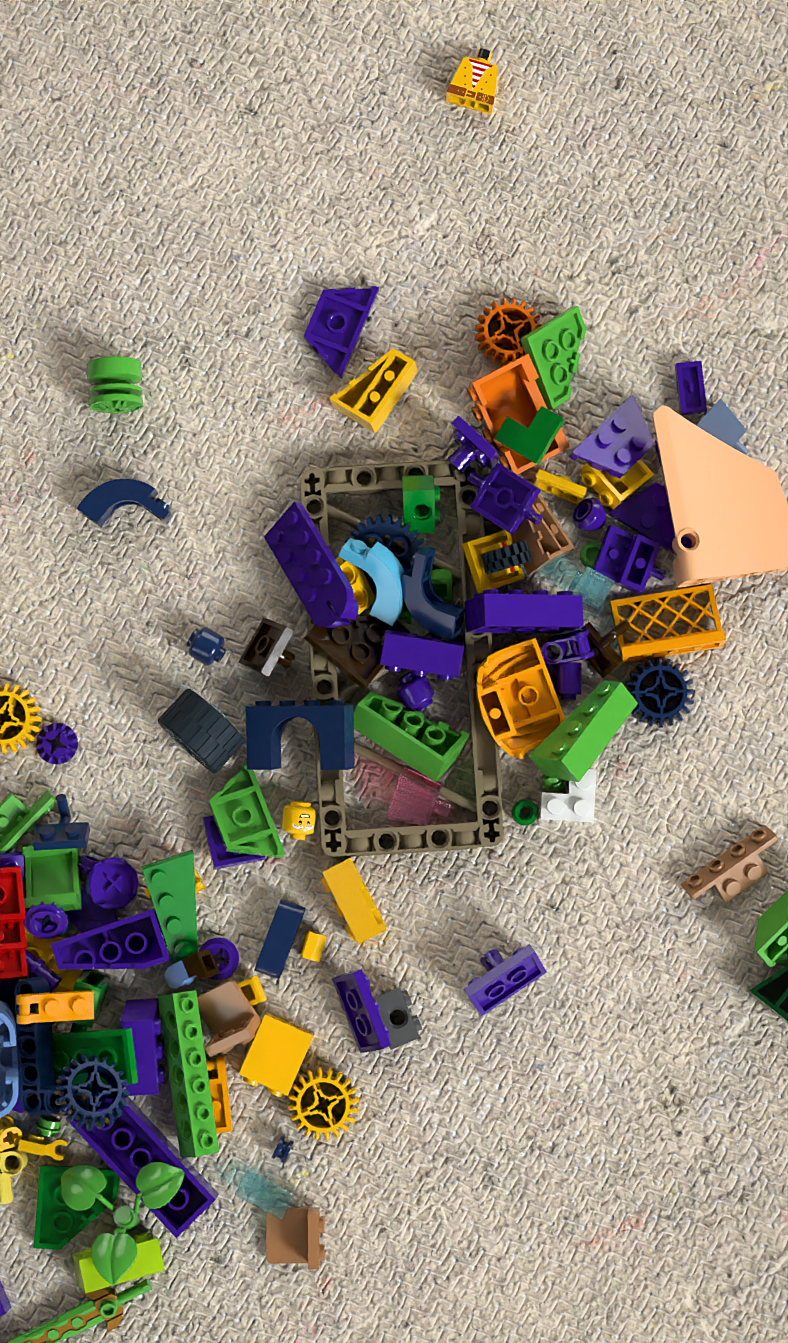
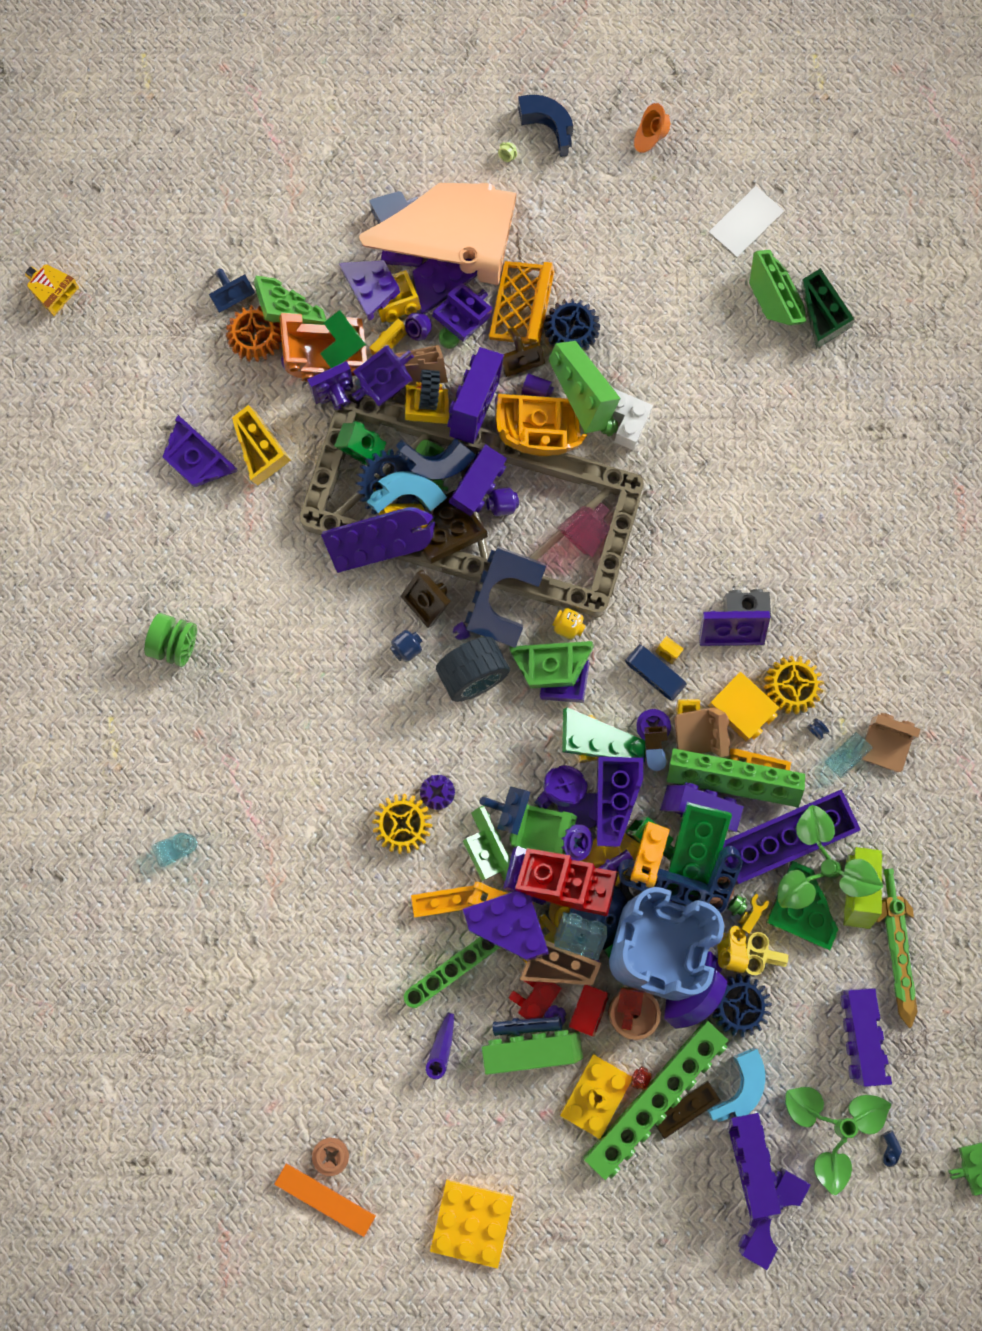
camera: 70 degrees left, 5 degrees down
dark blue gear [54,1054,130,1131] -> none
dark blue arch [76,479,173,528] -> none
yellow wedge [320,858,387,945] -> none
bright green wedge [354,691,470,782] -> none
dark purple plate [463,944,547,1016] -> none
green plate [512,799,538,826] -> none
dark purple piece [541,629,594,664] -> none
clear light blue brick [569,566,615,611] -> none
dark purple plate [675,361,707,416] -> none
medium nougat bracket [681,825,778,903] -> none
none -> dark blue plate [208,268,255,313]
none -> dark purple hinge [453,621,471,640]

